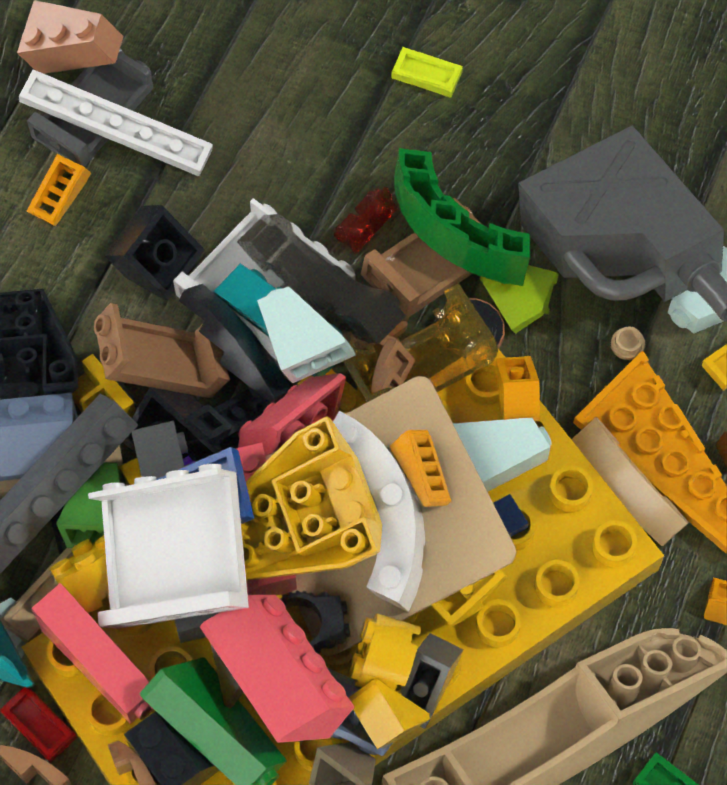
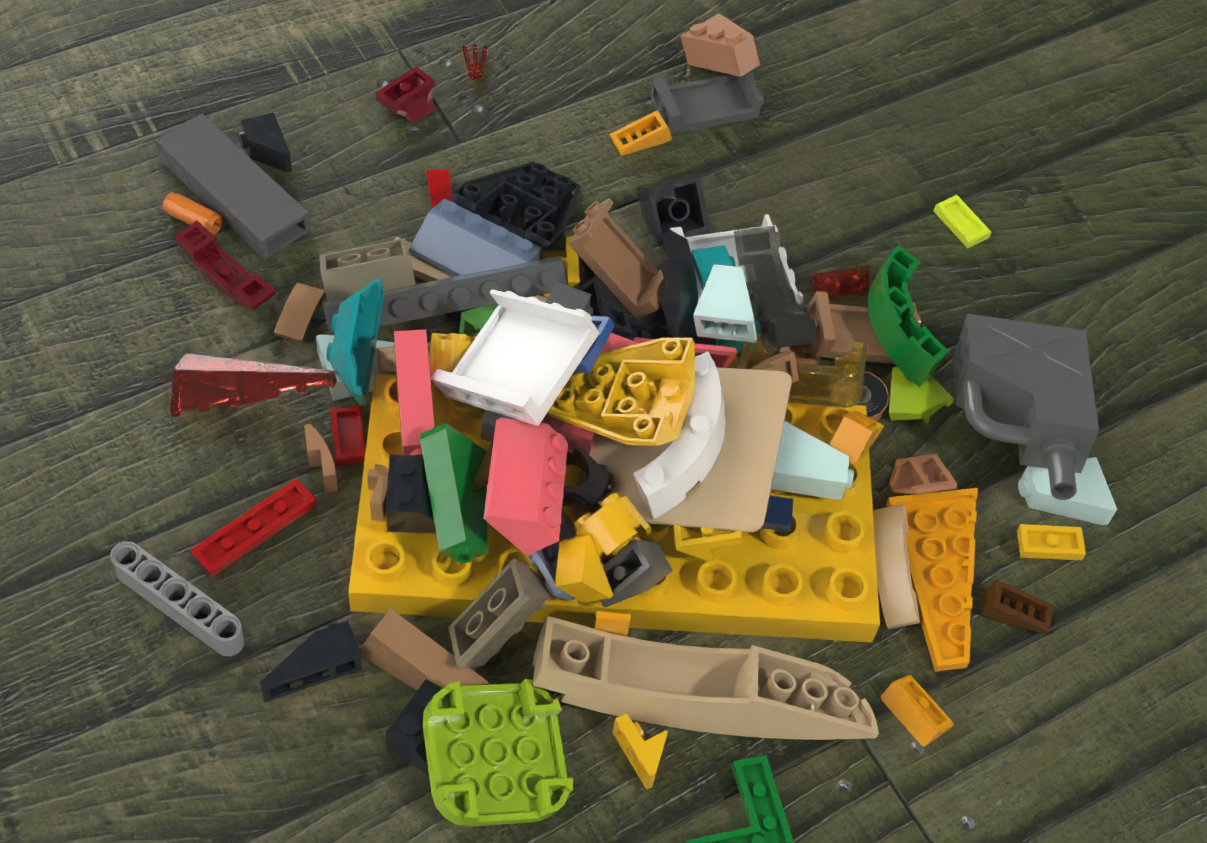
camera: 30 degrees right, 10 degrees down
white plate [19,70,213,177] -> none
light orange slope [389,430,451,507] -> none
tan plate [611,327,645,360] -> none
none -> light orange slope [594,611,631,636]
none -> nougat slope [889,454,957,494]

